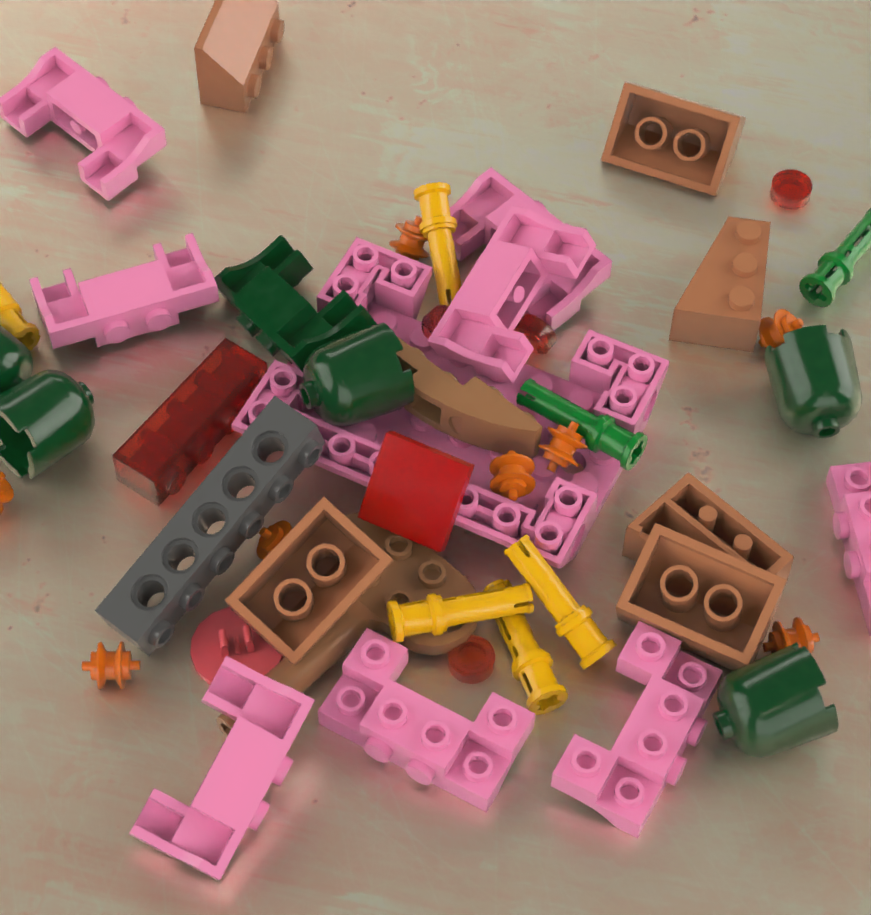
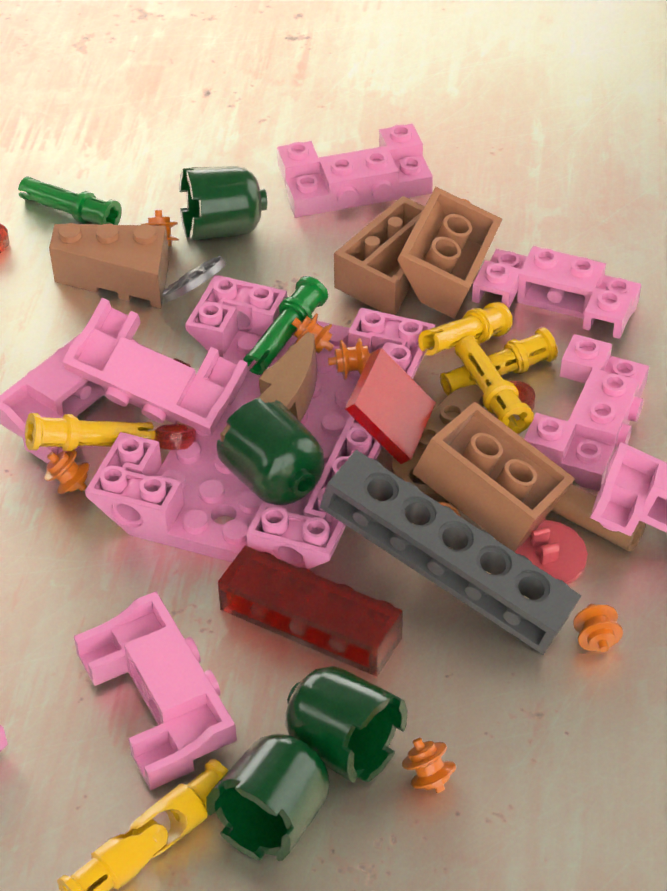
camera: 95 degrees left, 10 degrees down
dark green bracket [215,235,378,372] -> none
dark green cylinder [713,643,839,758] -> none
none -> flat silver wheel [162,256,226,302]

